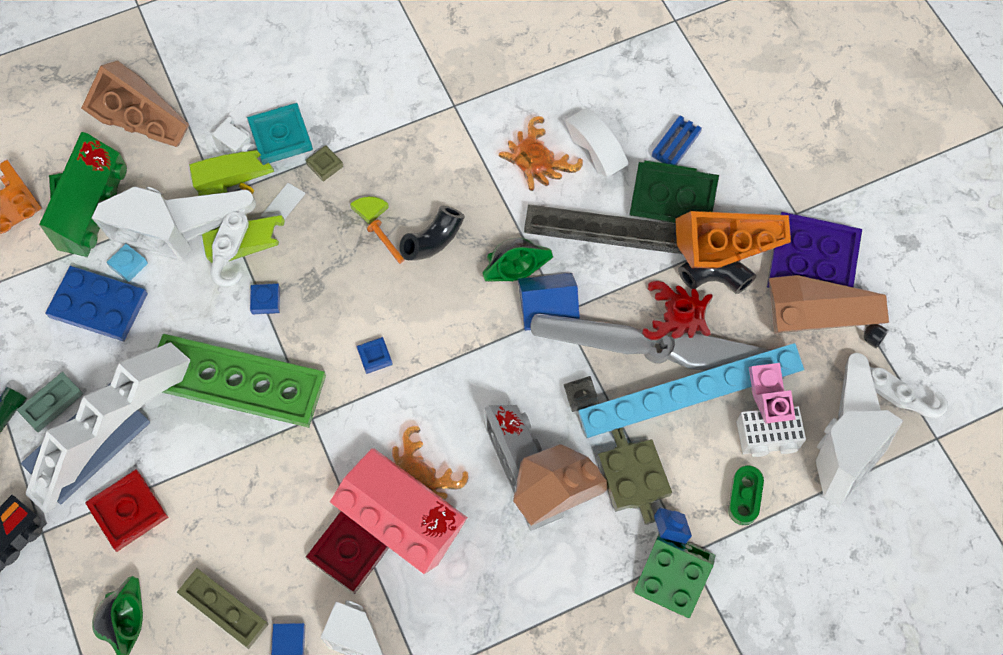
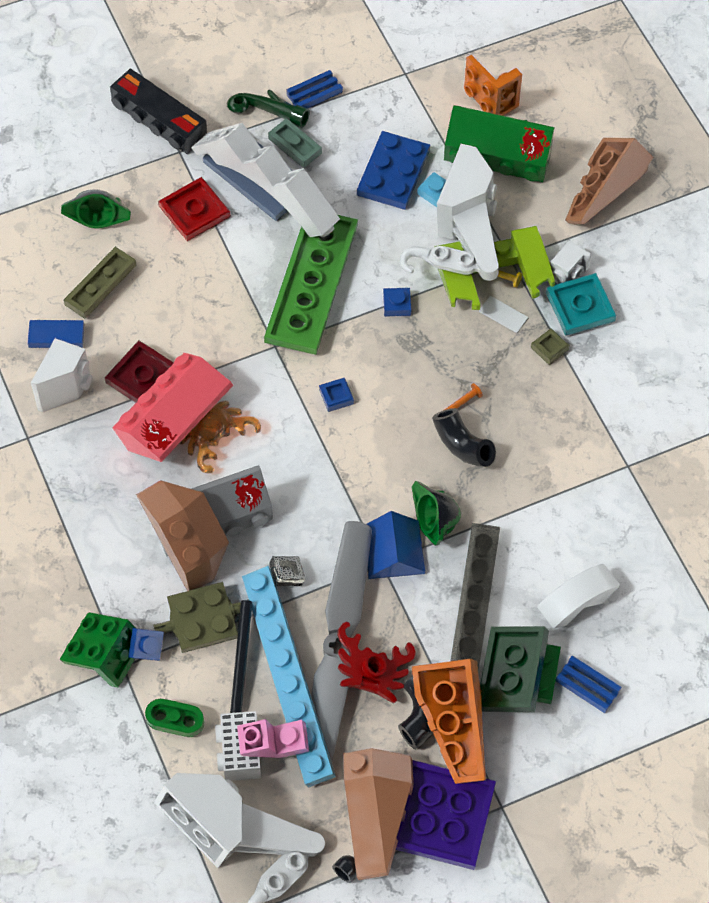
camera: 90 degrees right, 5 degrees down
lime tile [350,197,389,225] -> none
clear orange animal [498,116,583,191] -> none
none -> black bar [230,600,252,713]

